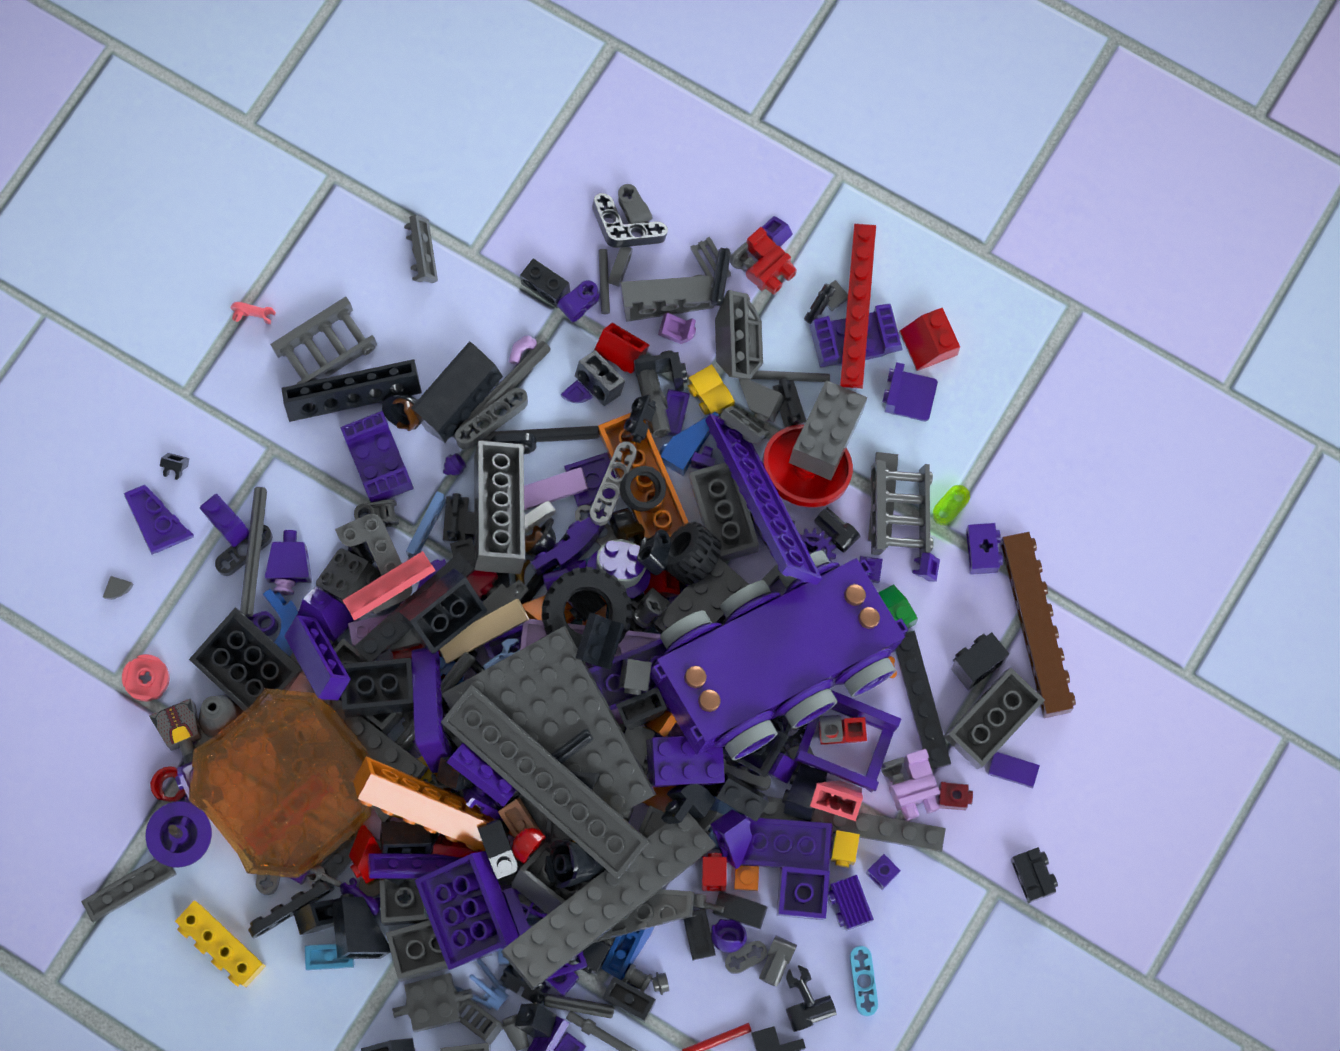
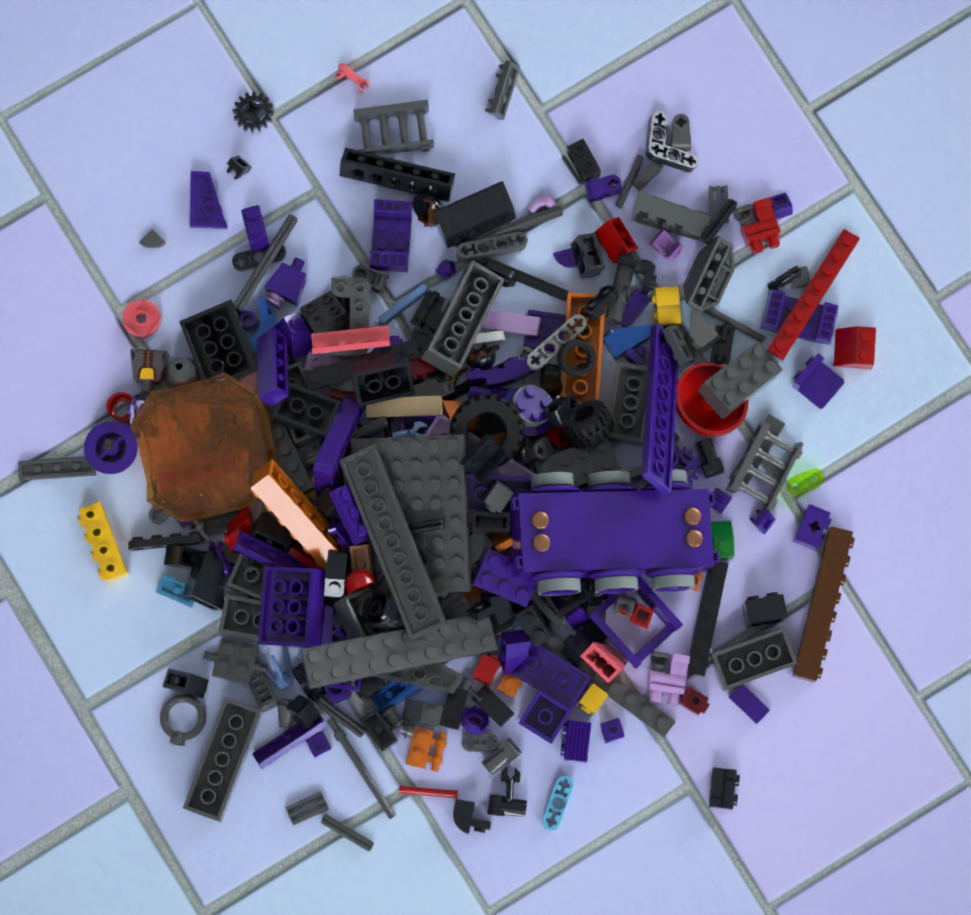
camera: 25 degrees right, 5 degrees up
none -> black gear [233,91,274,133]
none -> dark grey slope [402,699,444,728]
none -> orange plate [406,726,447,772]

